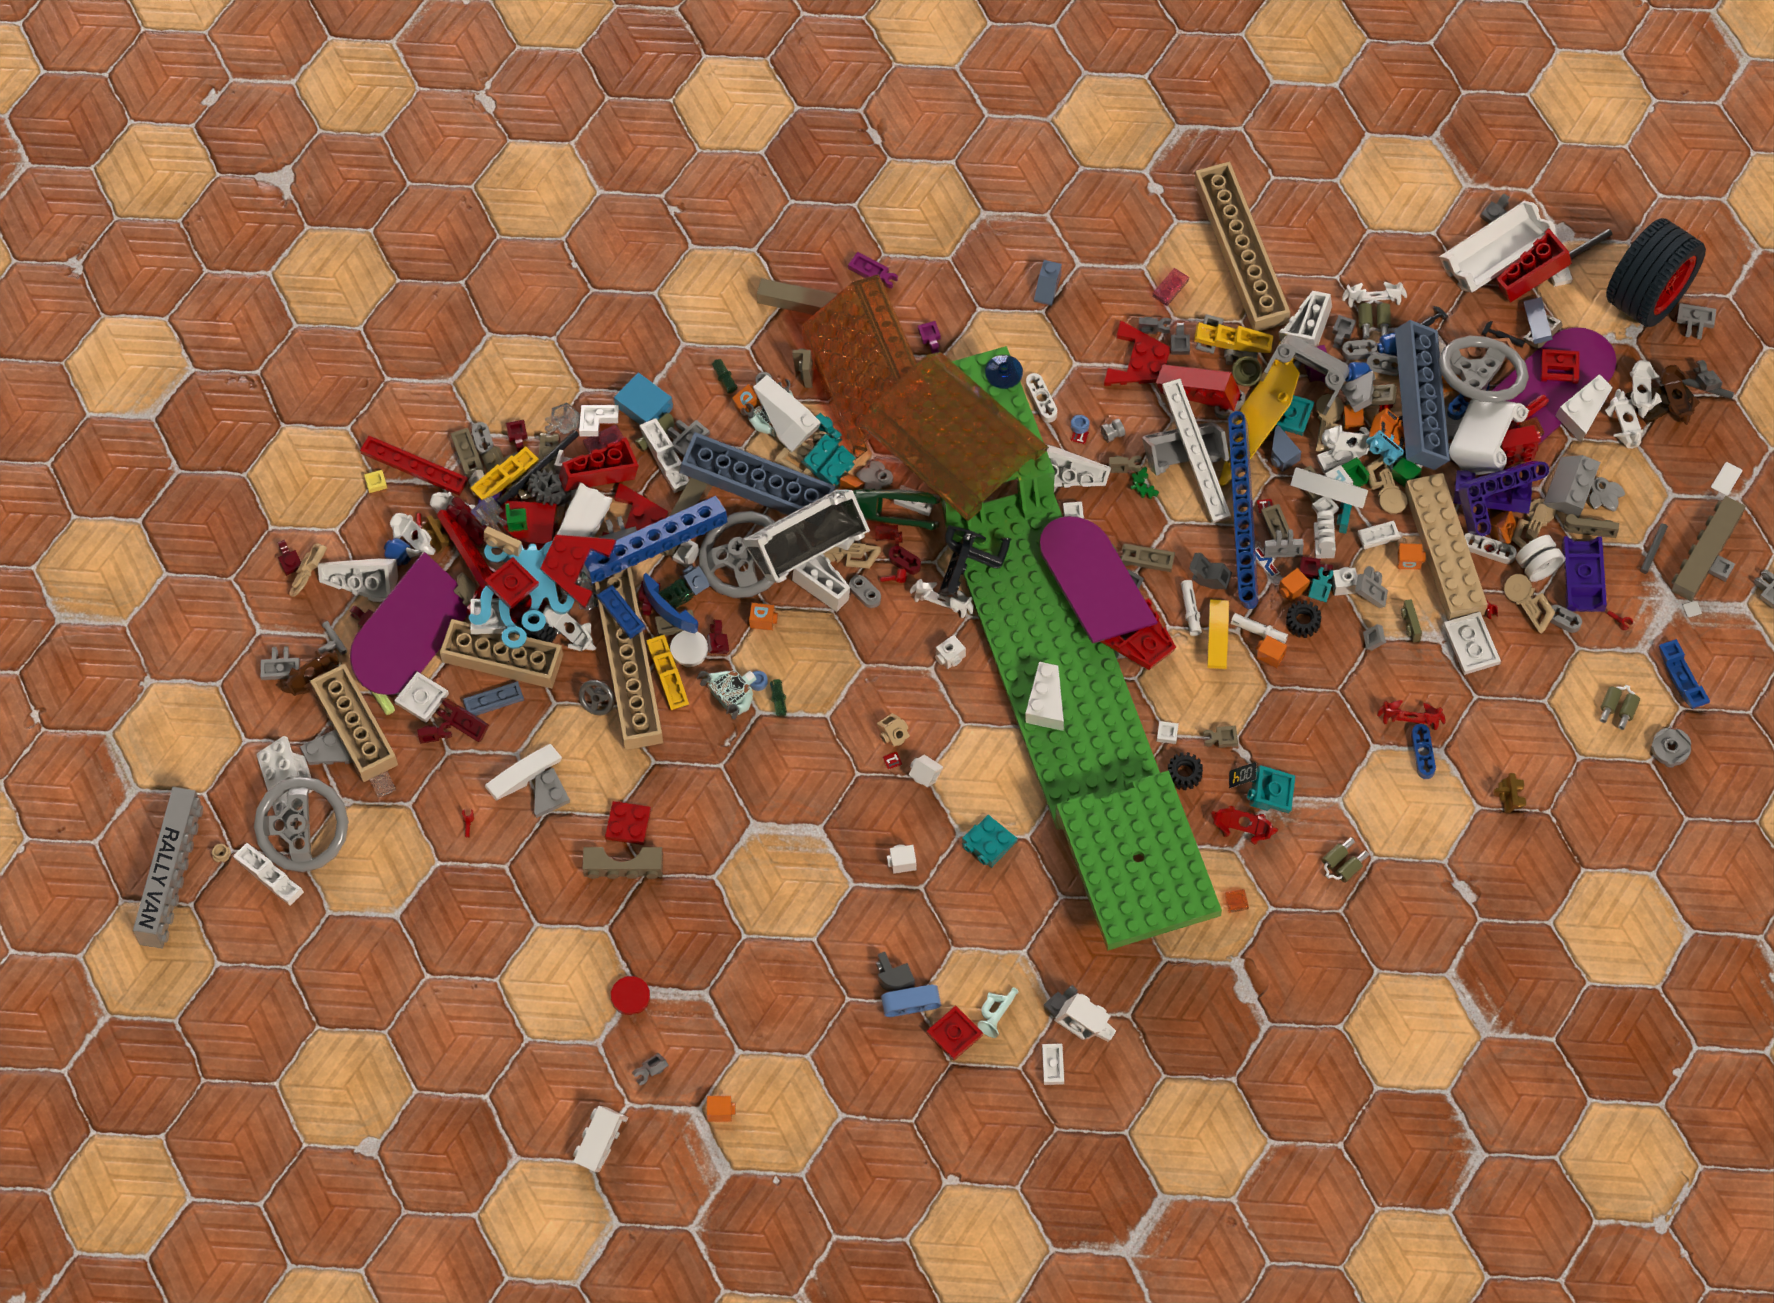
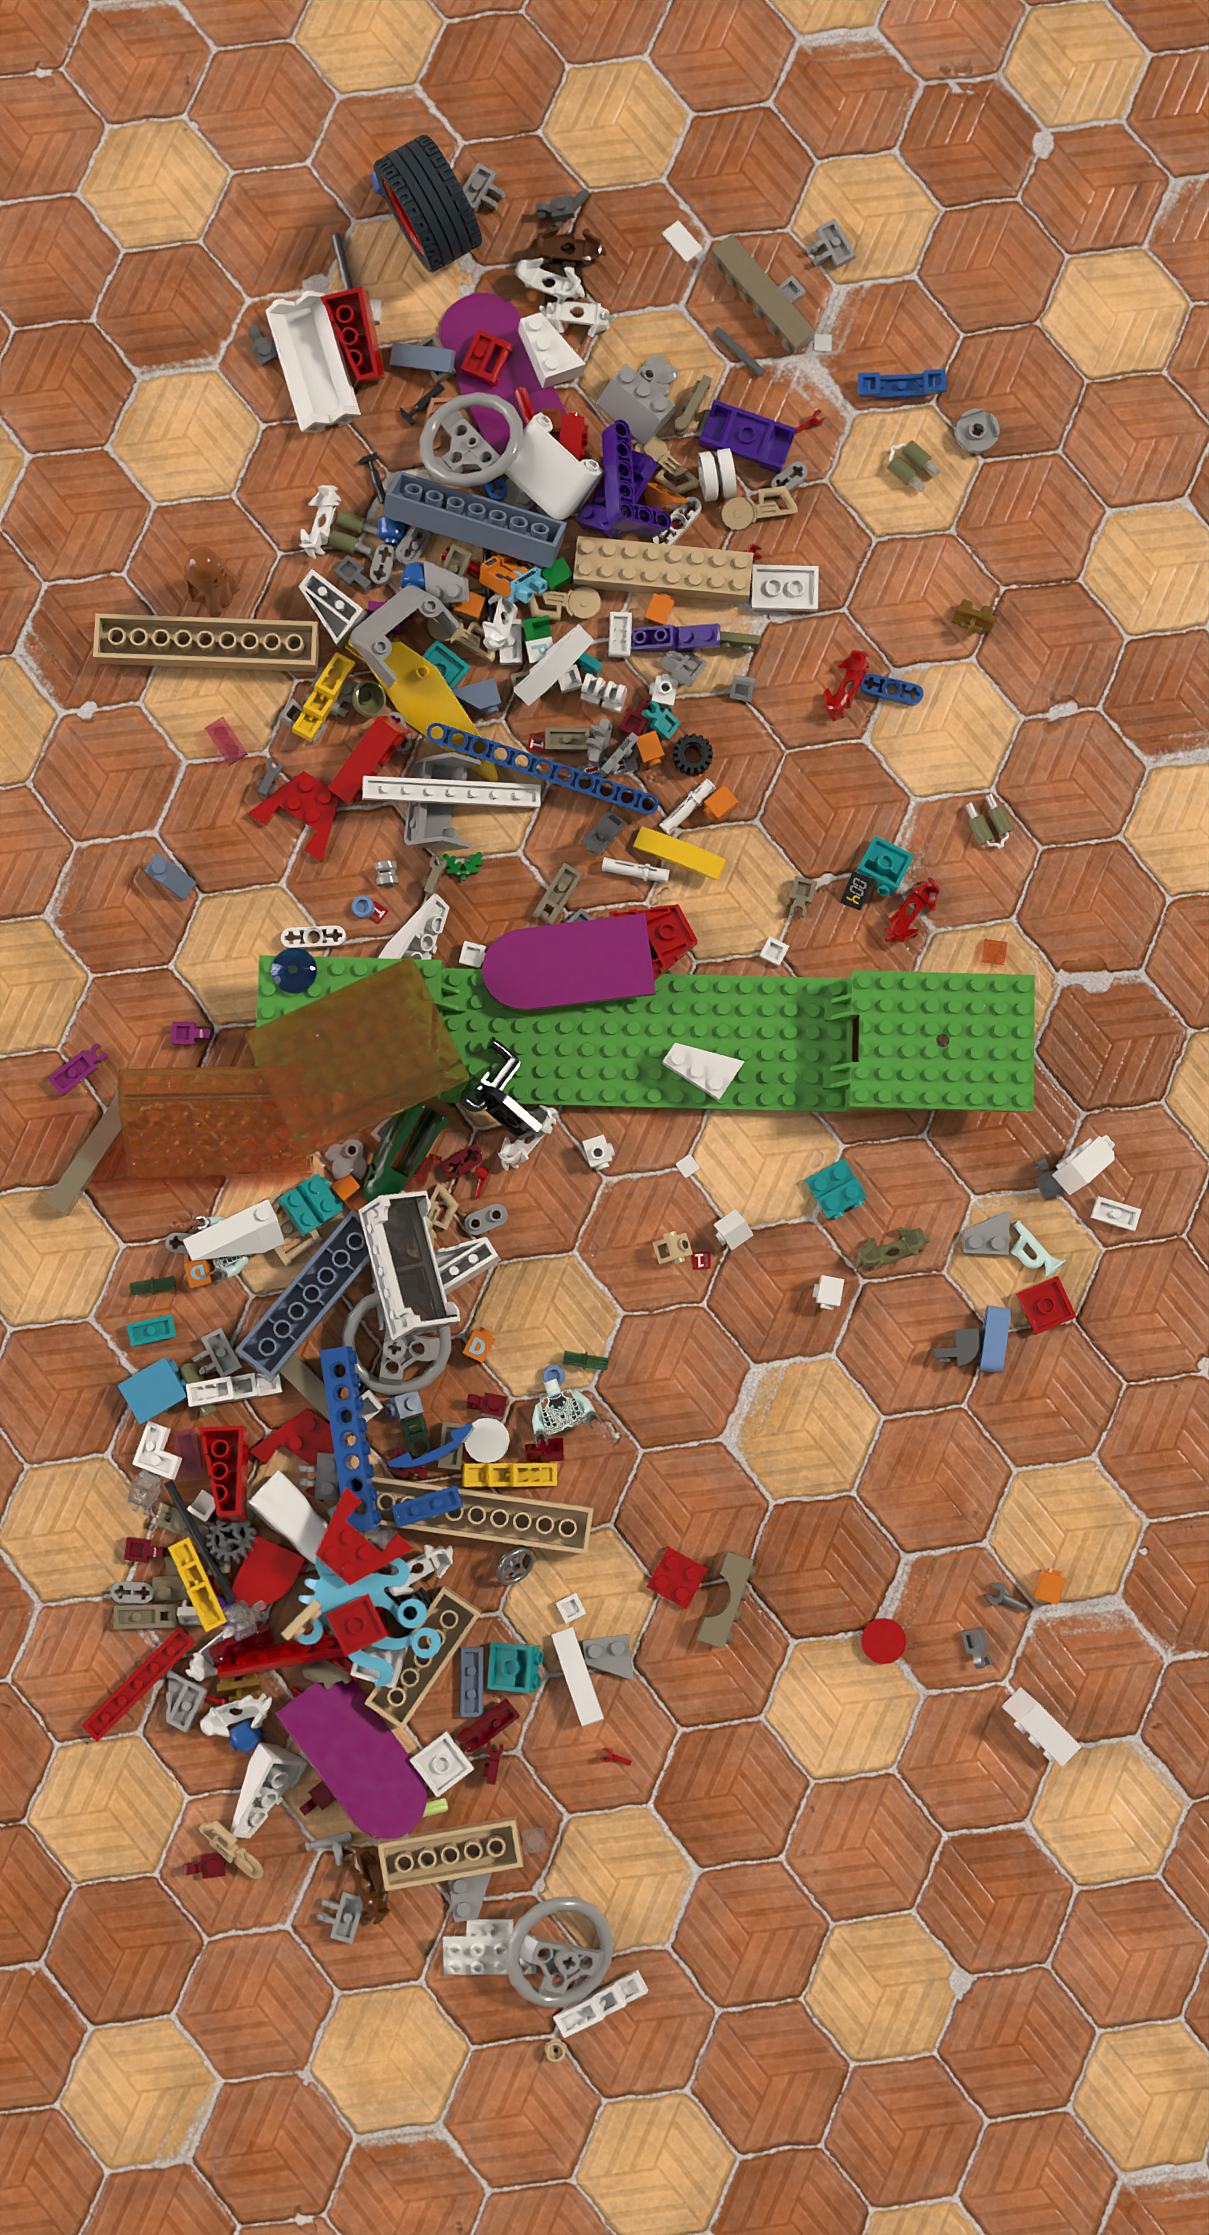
camera: 75 degrees left, 20 degrees up
light grey brick [133,787,203,949] -> none
light yellow tile [364,470,387,493] -> none
green panel [505,504,528,532] -> none
dark tan bracket [792,349,814,388] -> none
teal plate [816,413,842,444] -> none
black tyre [1167,752,1203,790] -> none
flat silver plate [1171,323,1190,355] -> none
none -> teal plate [127,1314,177,1347]
none -> light grey wing [166,1670,209,1732]
none -> dark orange piece [184,546,241,618]
none -> teal plate [487,1642,543,1693]
none -> dark red plate [525,1438,564,1462]
none -> white tile [556,1592,586,1623]
none -> light grey wing [597,732,639,777]
none -> dark purple slope [631,623,720,653]
none -> white sticker [676,1154,699,1178]
none -> olive piece [855,1227,930,1271]
none -> light grey wing [962,1212,1010,1255]
none -> flat silver bar [985,1582,1028,1612]

